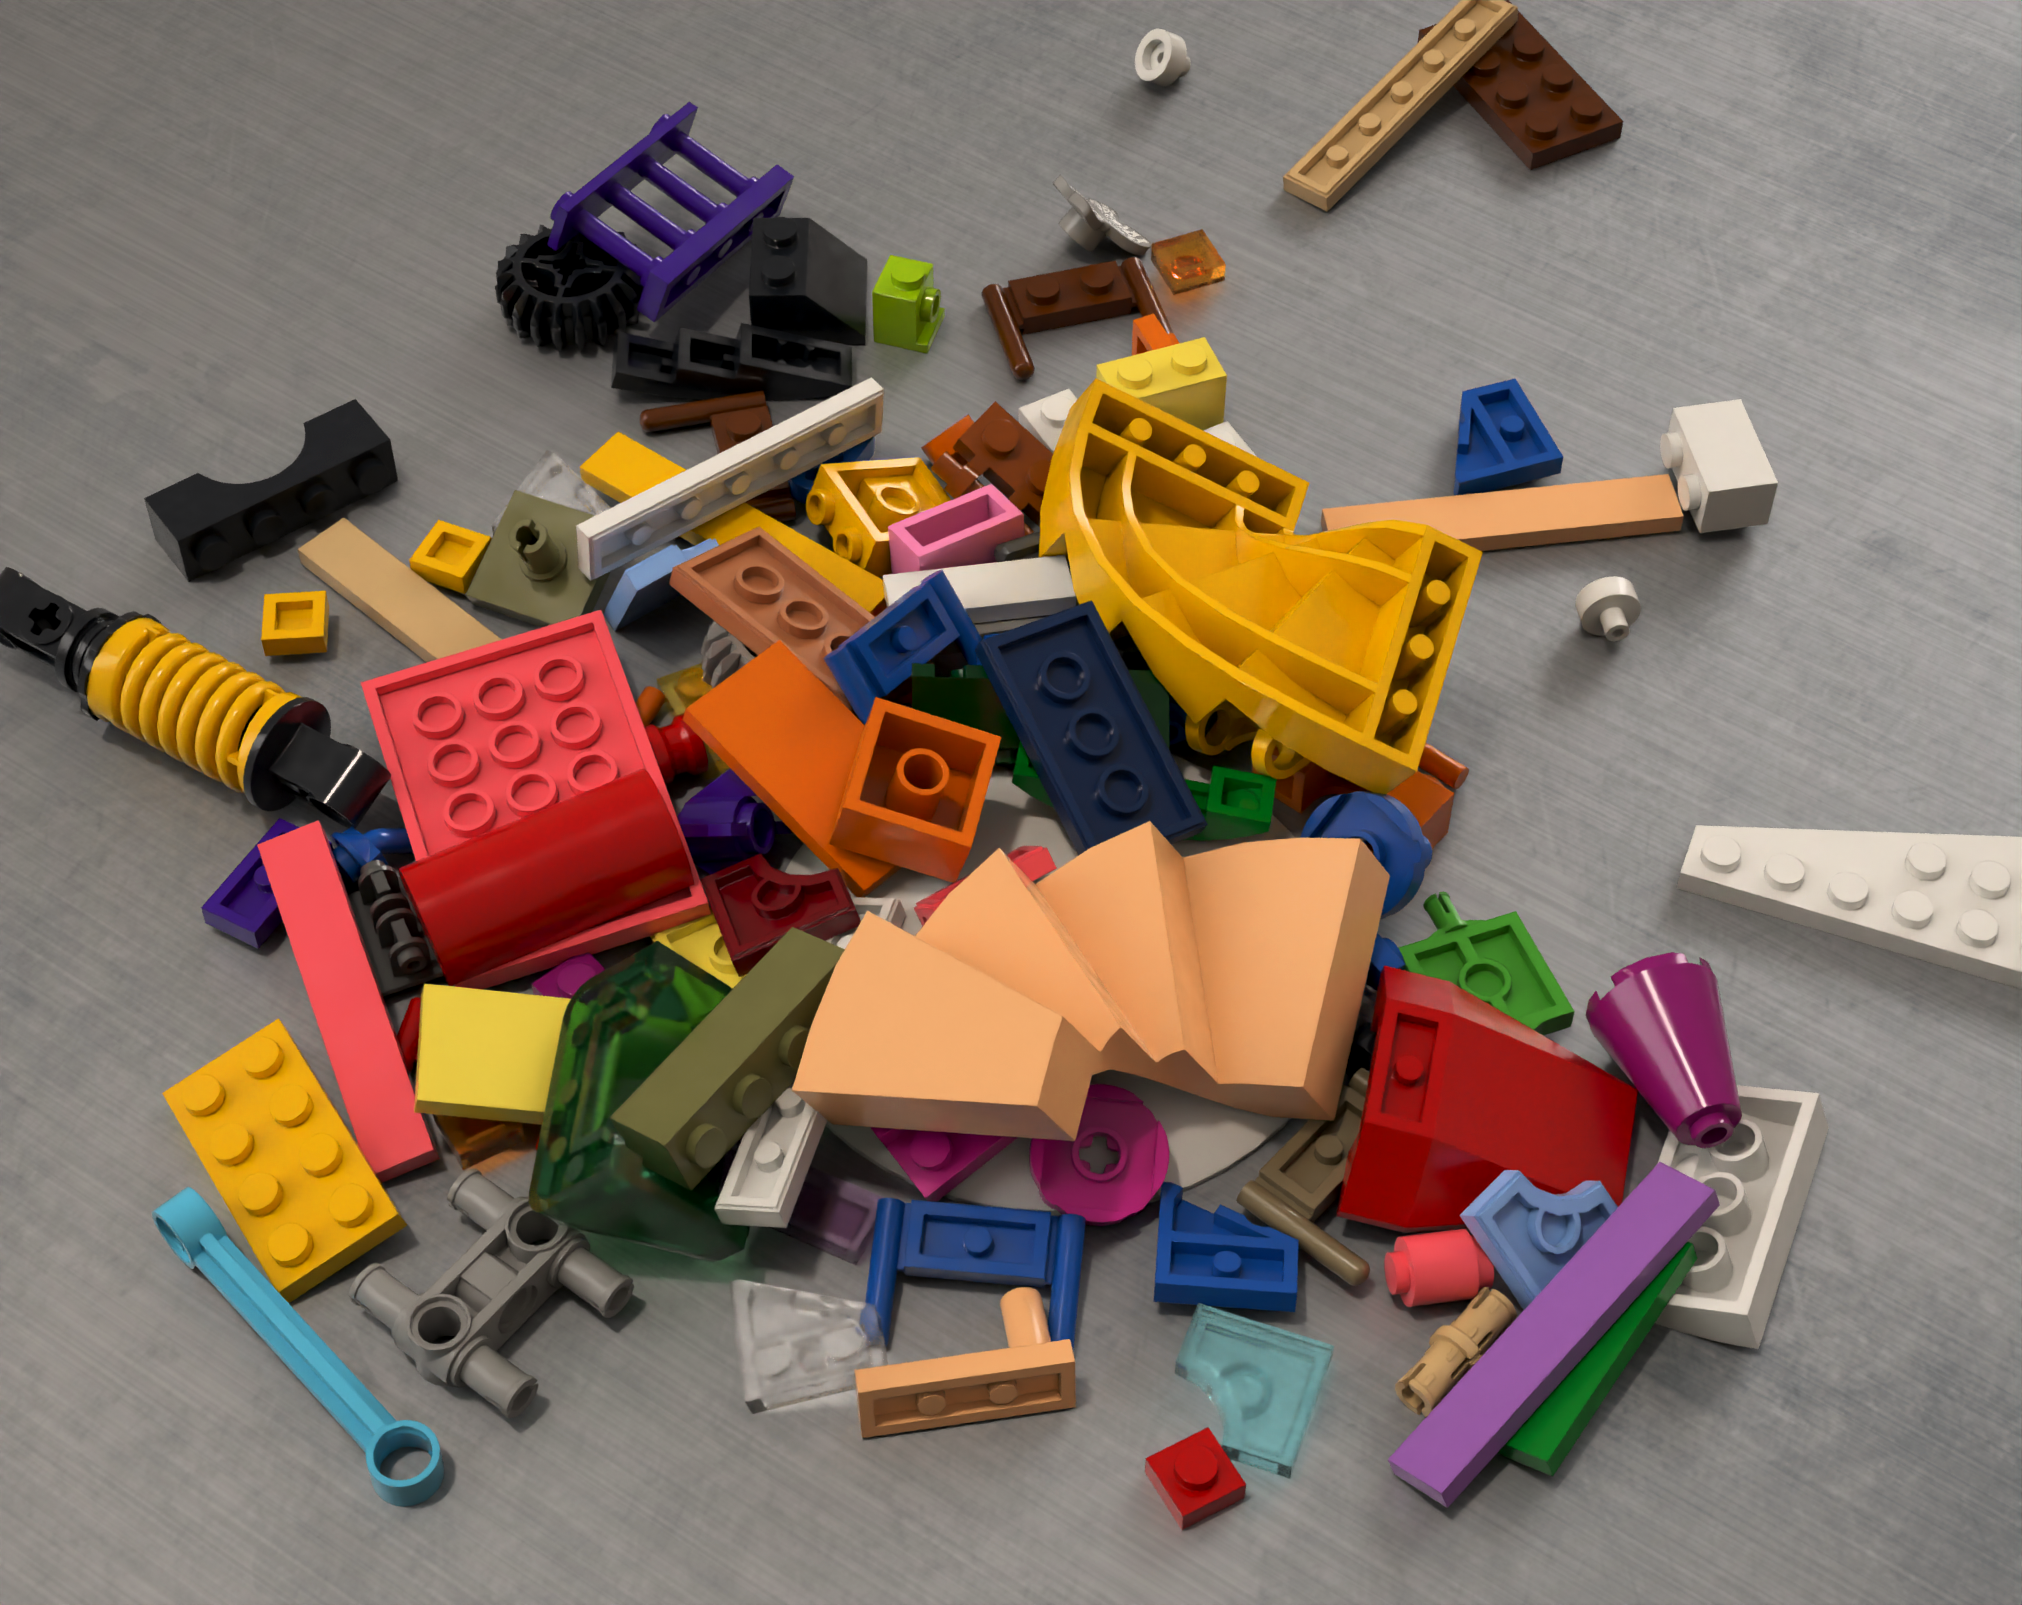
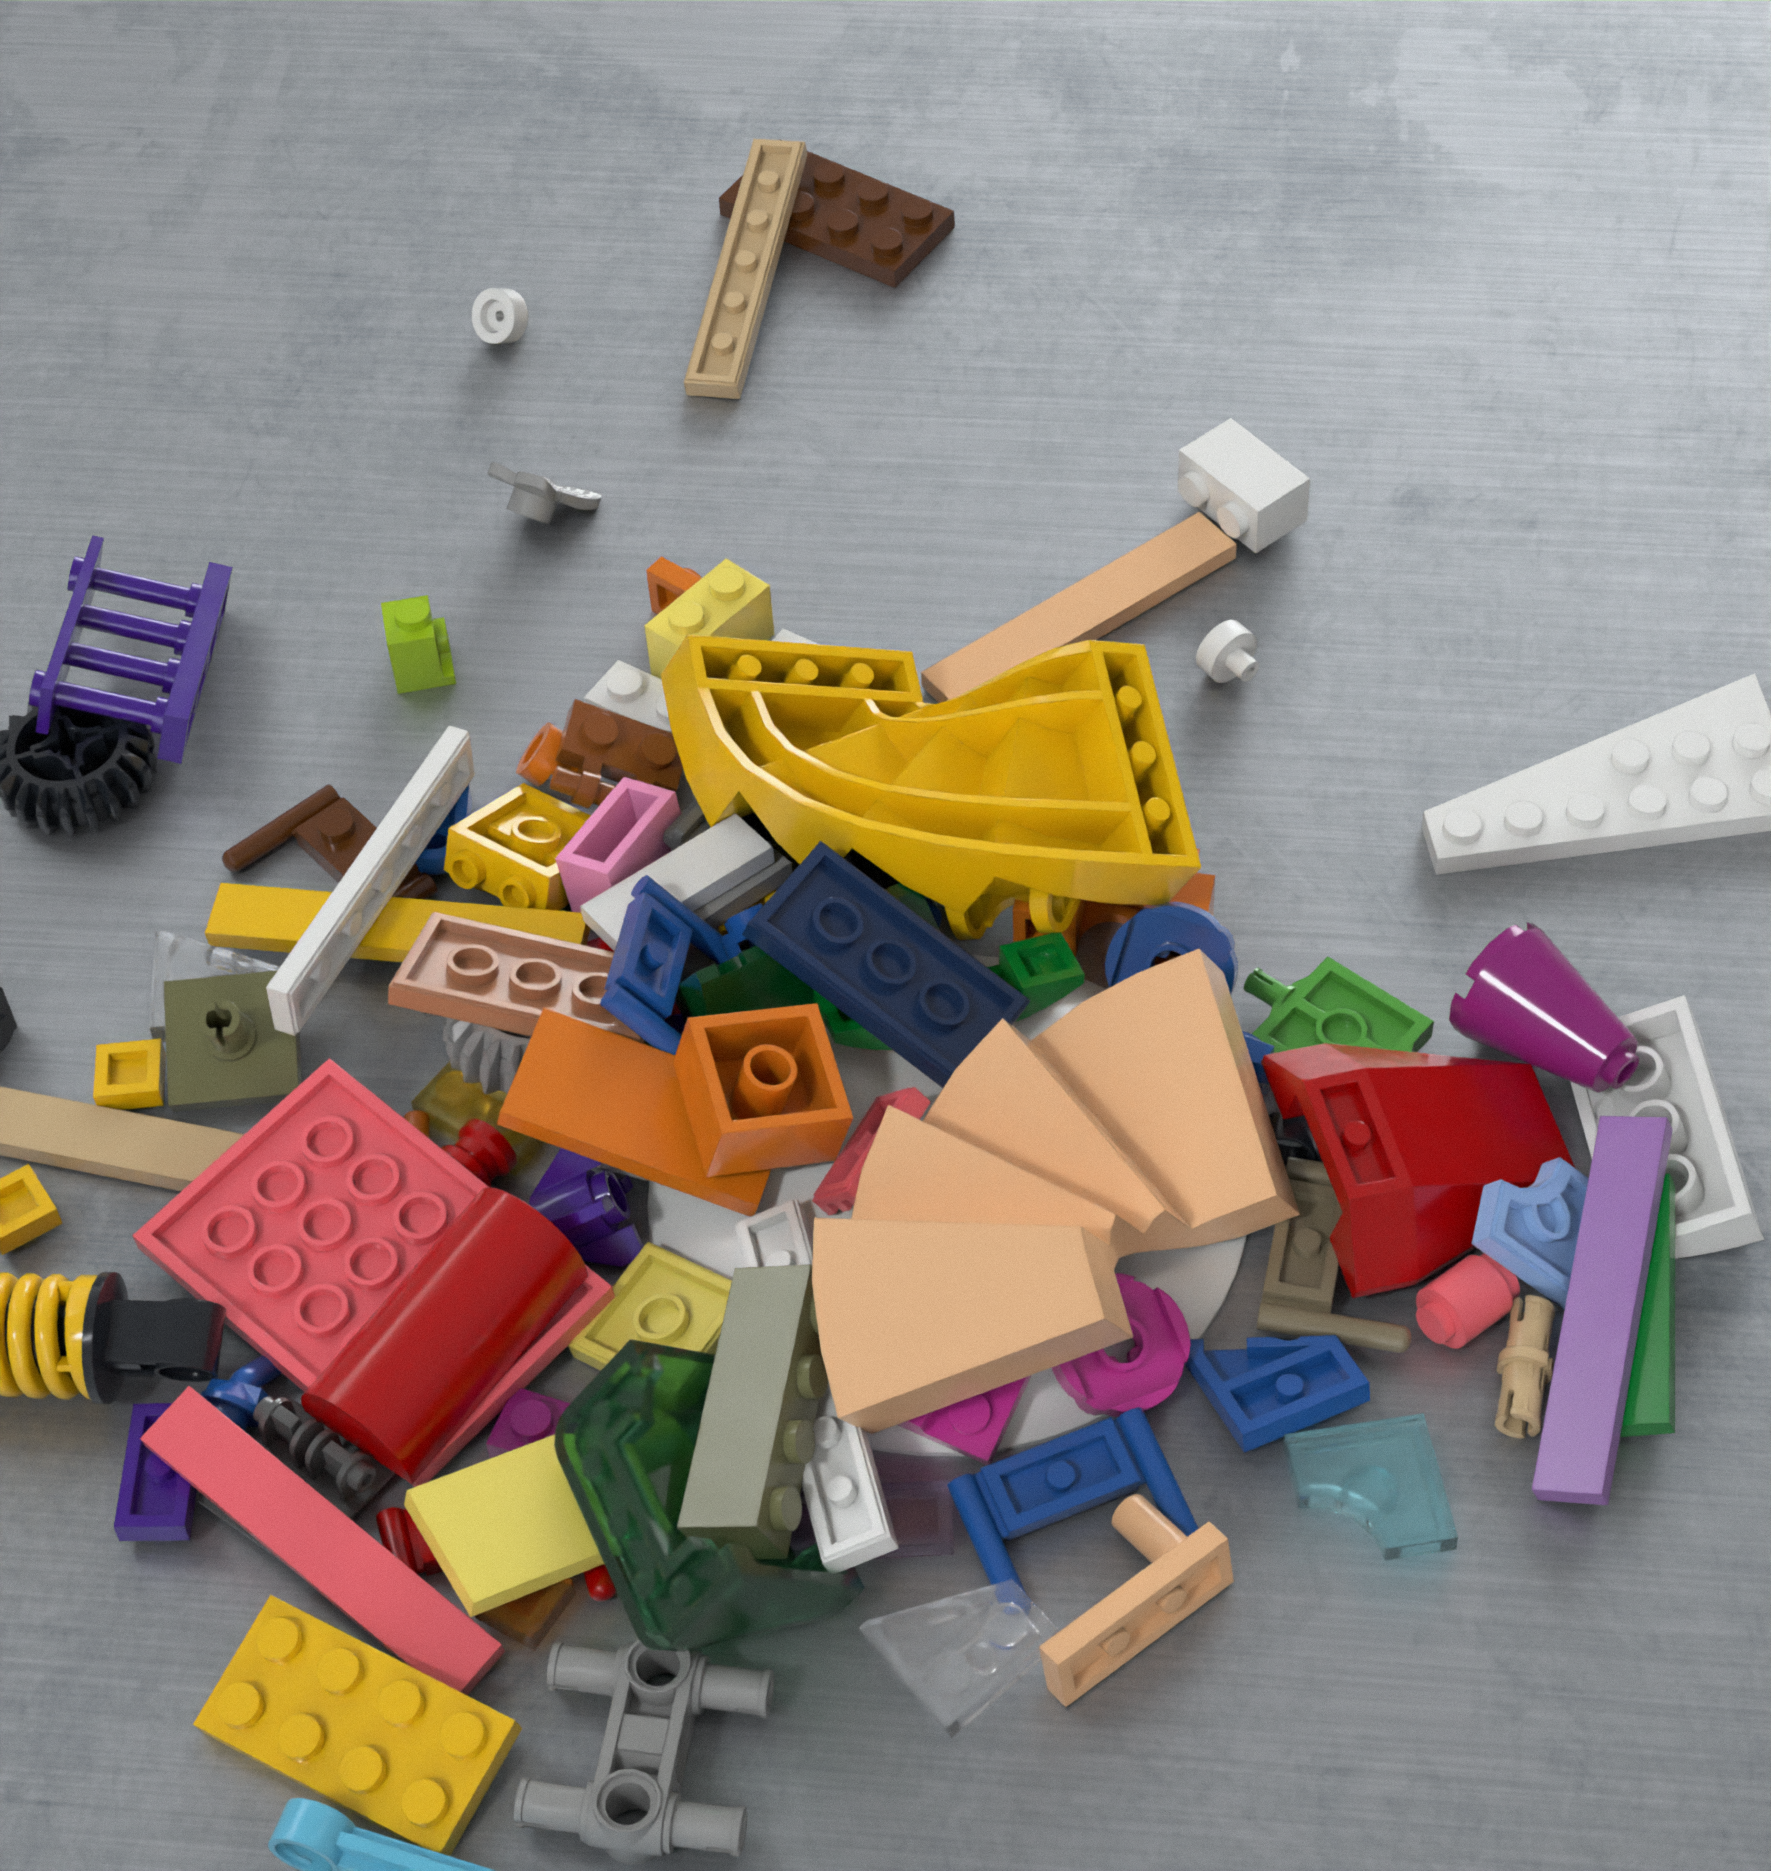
camera: 25 degrees left, 0 degrees up
light blue tile [603,538,719,631] -> none
black slope [611,323,852,401] -> none
dark red tile [701,854,861,977] -> none
black slope [749,217,868,345] -> none
reddish brown plate [981,257,1174,380] -> none
red plate [1145,1427,1246,1530] -> none
clear orange plate [1151,229,1226,295] -> none
blue wing [1453,378,1563,495] -> none

